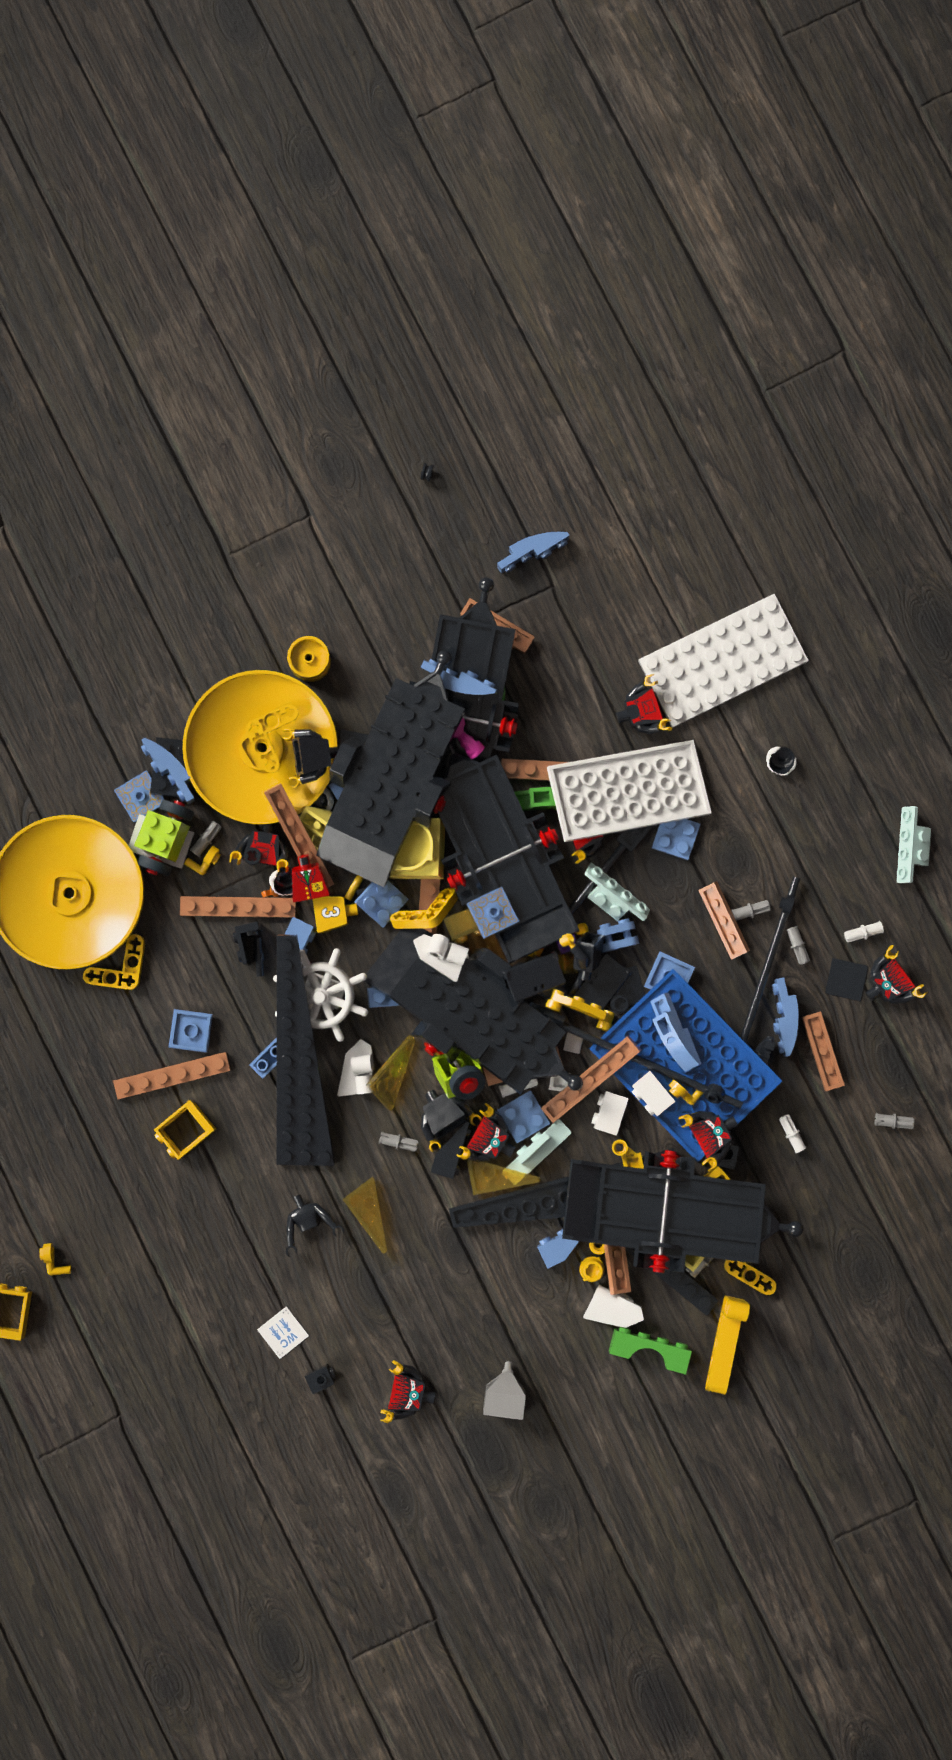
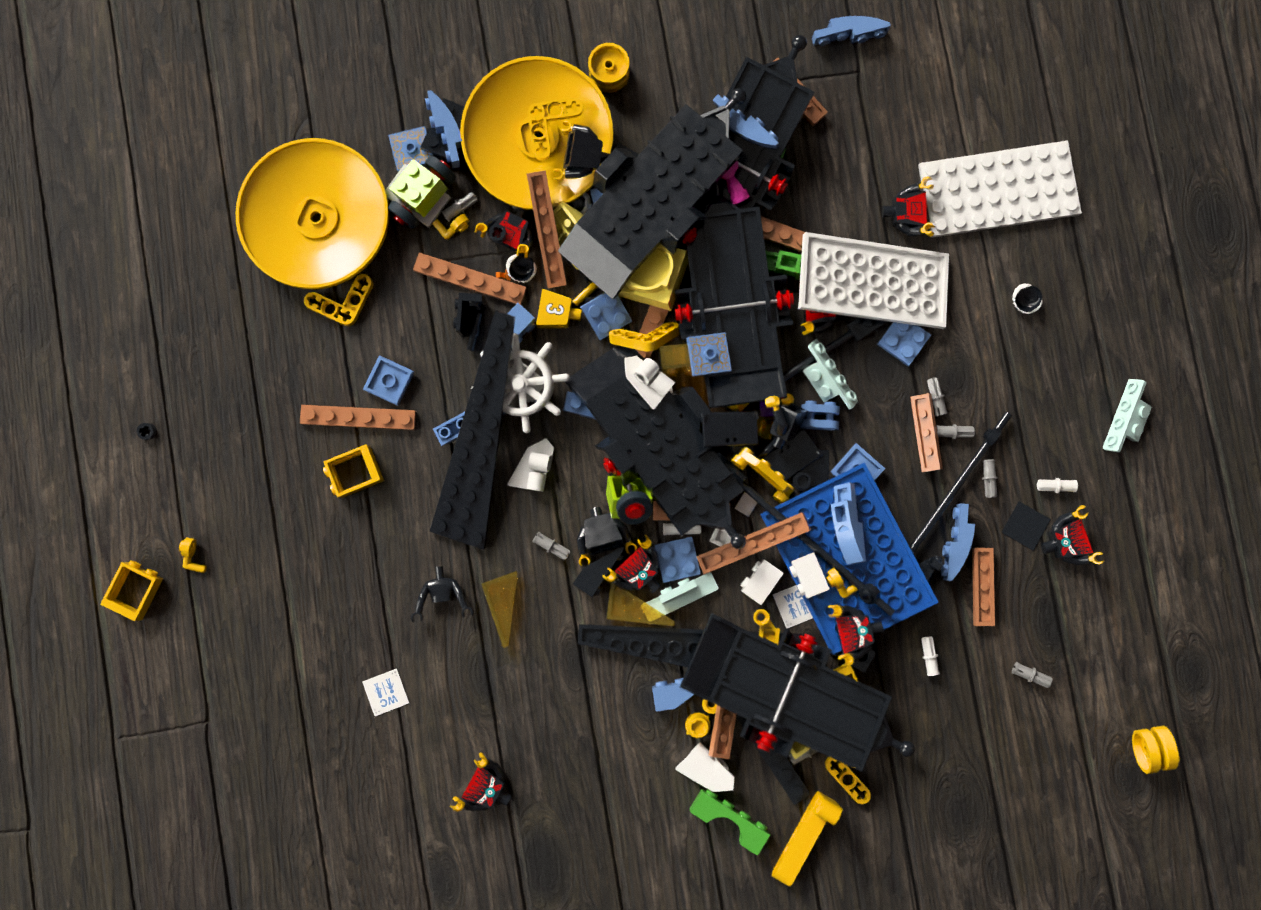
camera: 20 degrees right, 0 degrees up
red torso [292,854,329,903] -> none
black brick [304,1364,337,1394] -> none
clear yellow wing [366,1035,416,1111] -> none
light grey piece [483,1361,526,1420] -> none
none -> white sticker [773,585,813,629]
none -> light grey axle [927,377,948,416]

